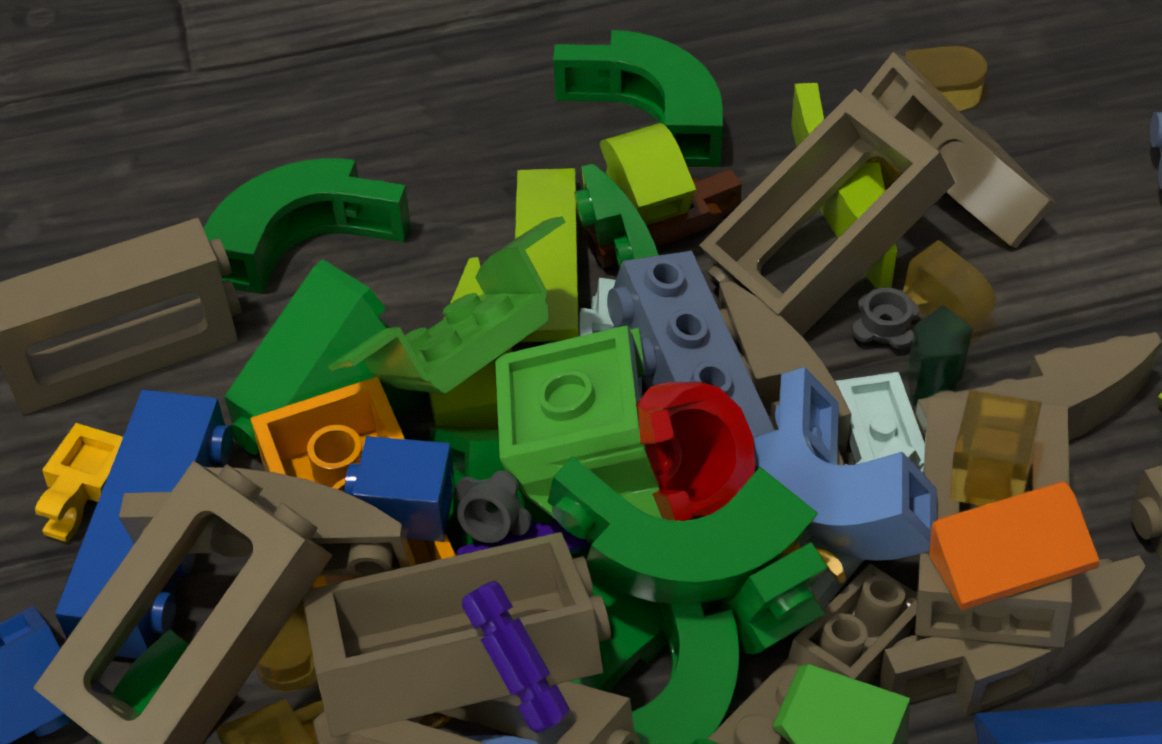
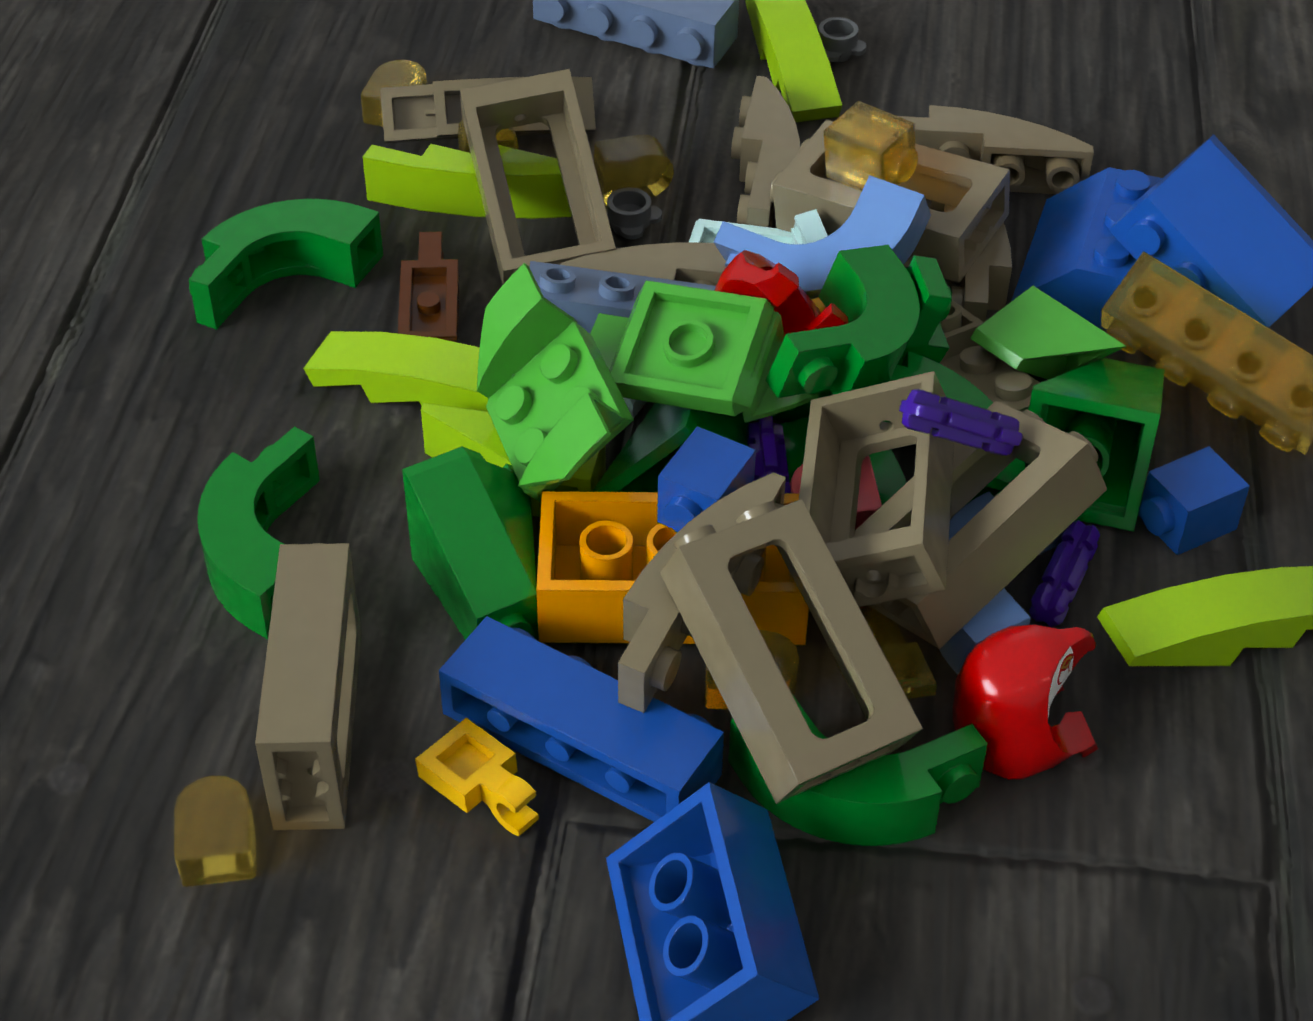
camera: 70 degrees left, 5 degrees down
dark grey plate [454,471,532,543] -> none
green slope [574,164,659,268] -> none
lime brick [599,123,696,225] -> none
clear green piece [906,305,973,406] -> none
orange slope [929,481,1100,611] -> none

